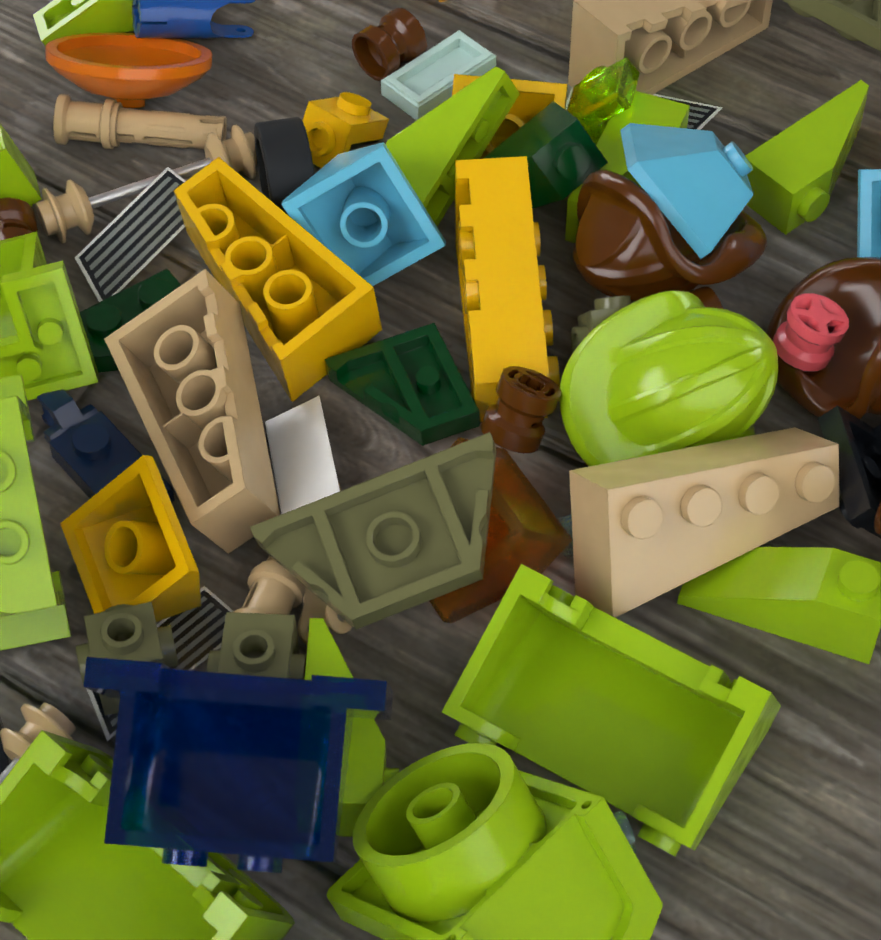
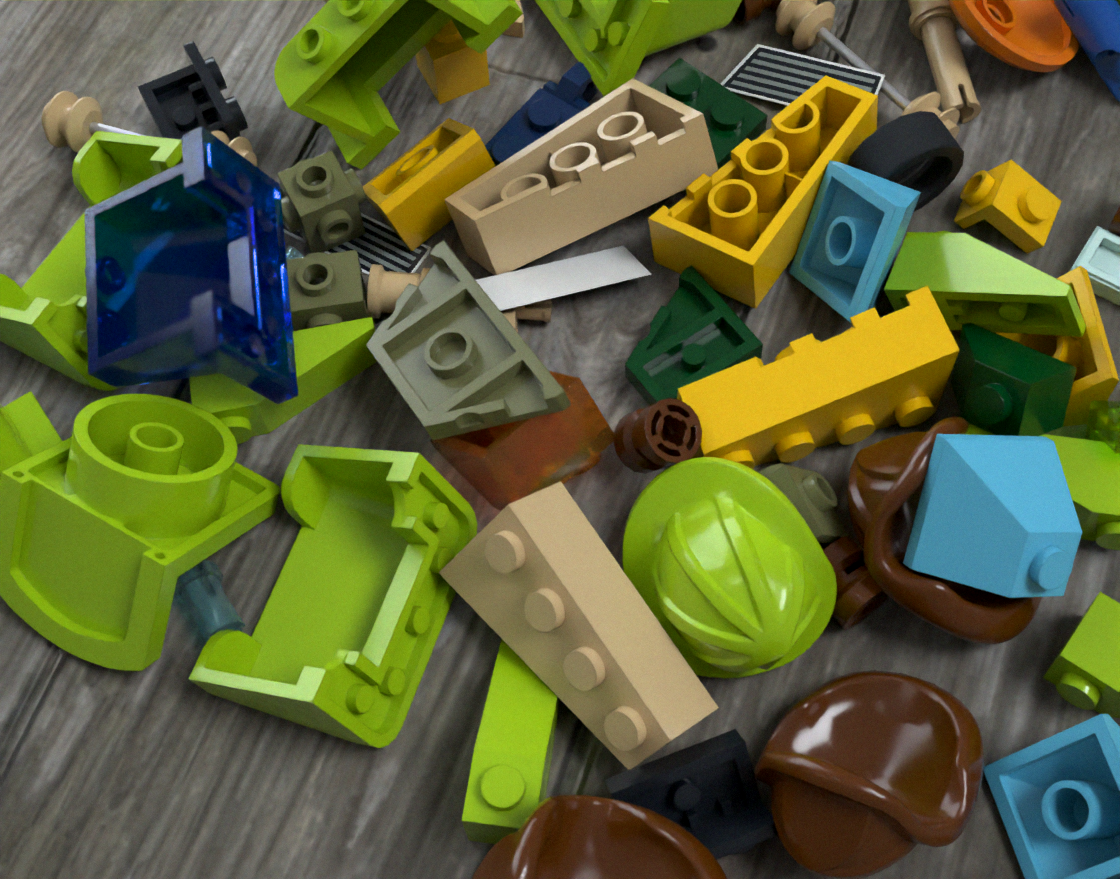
camera: 80 degrees right, 10 degrees up
coral wheel [773,293,849,371] -> none

